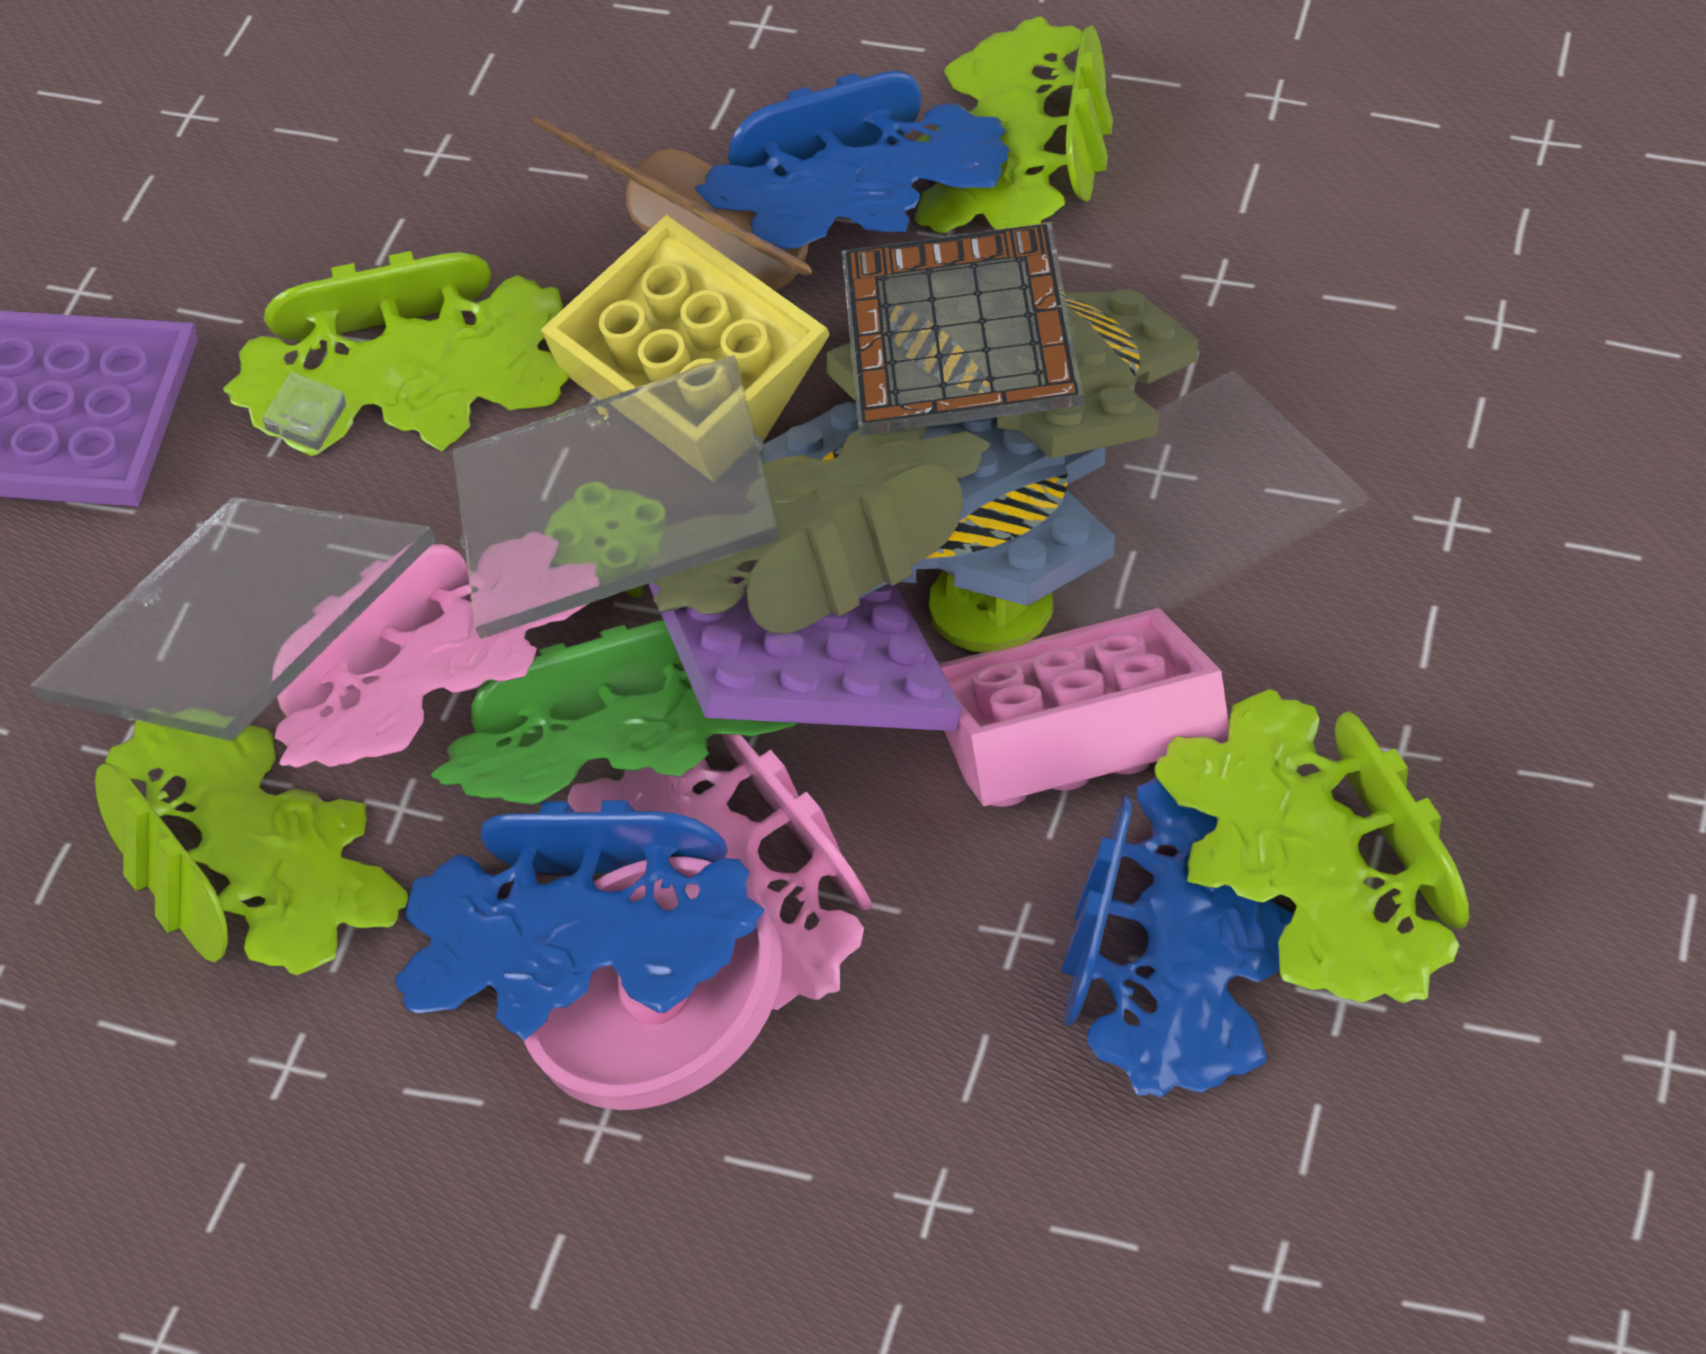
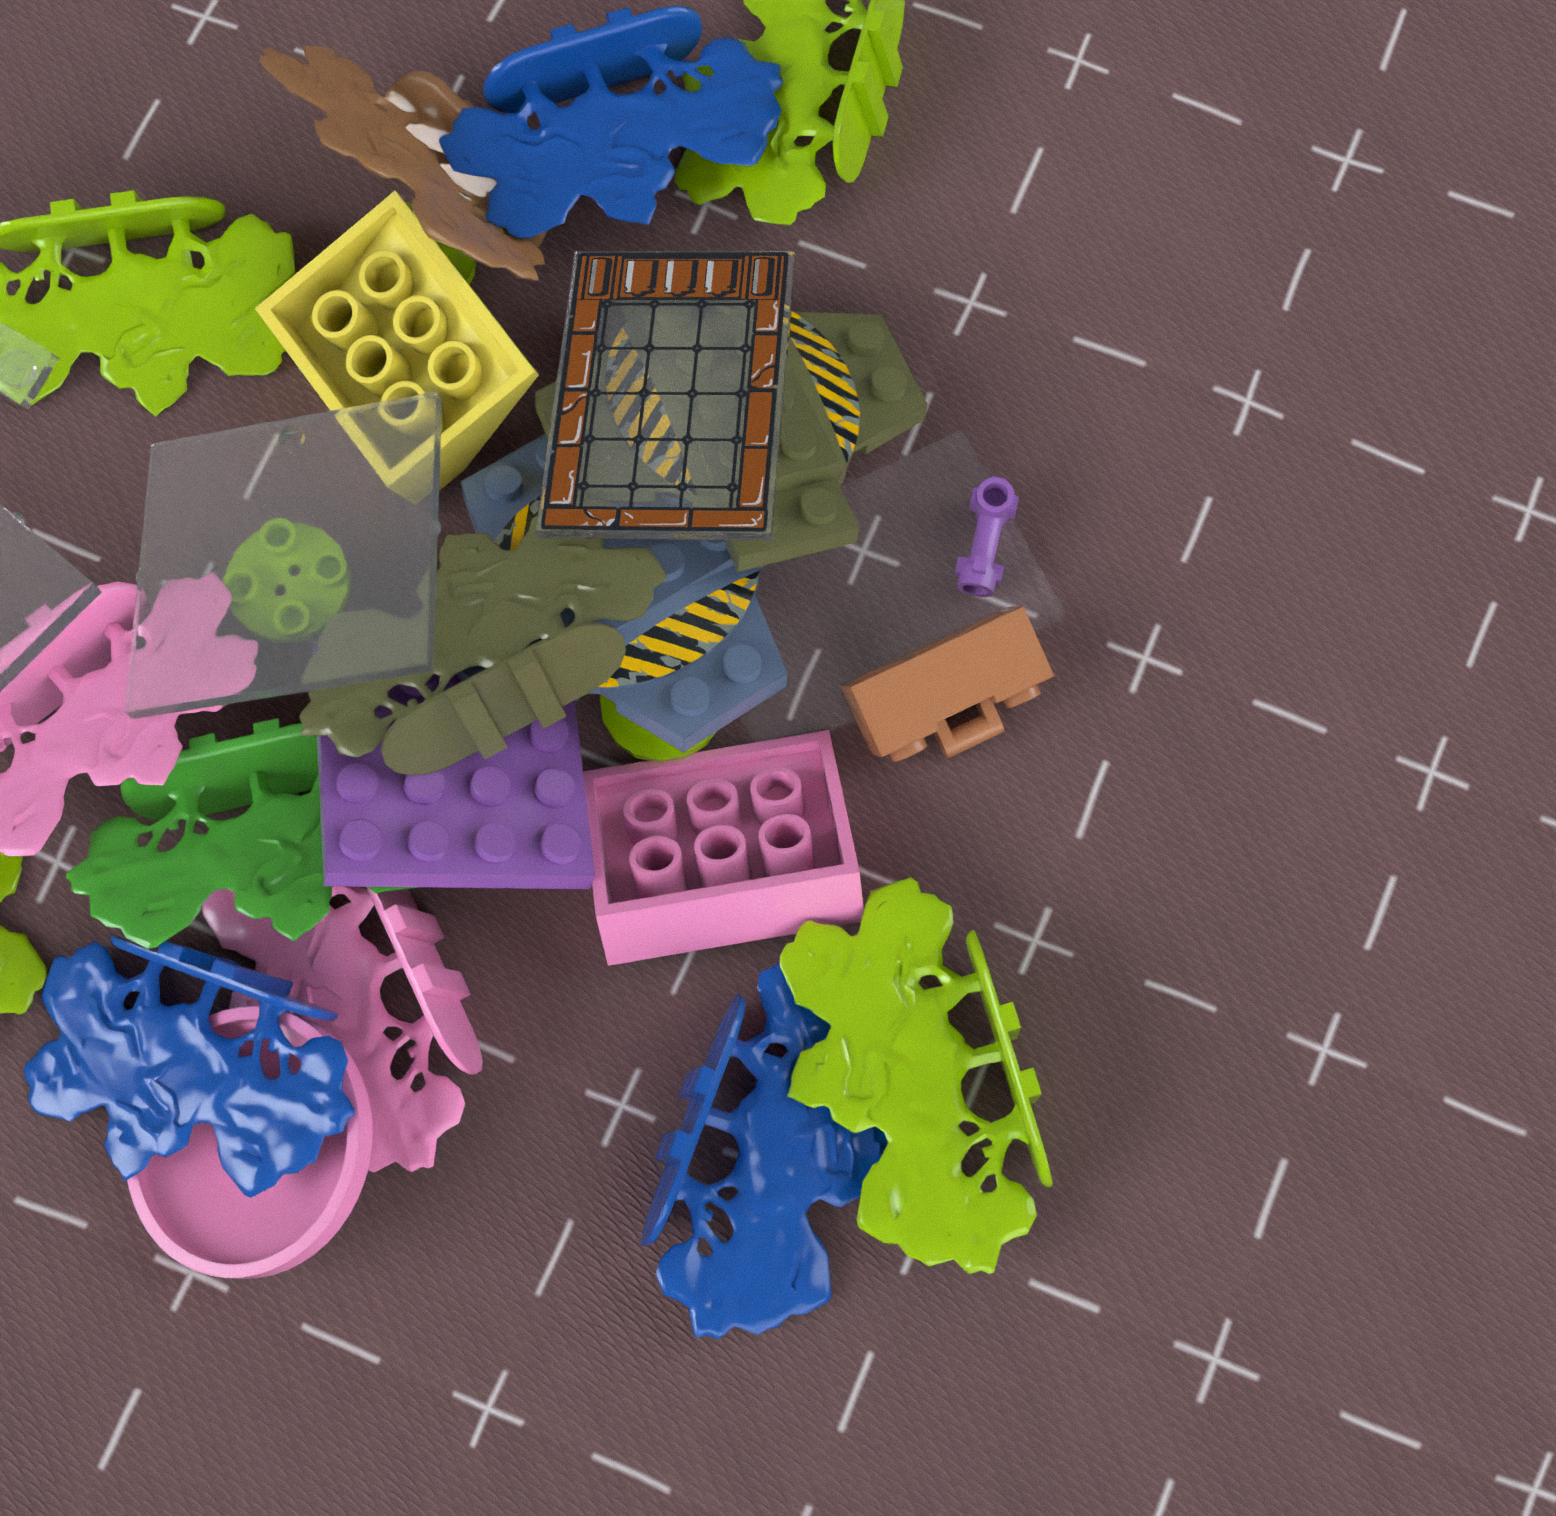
camera: 10 degrees right, 25 degrees up
none -> nougat piece [840,606,1054,762]
none -> medium lavender bar [954,476,1019,597]

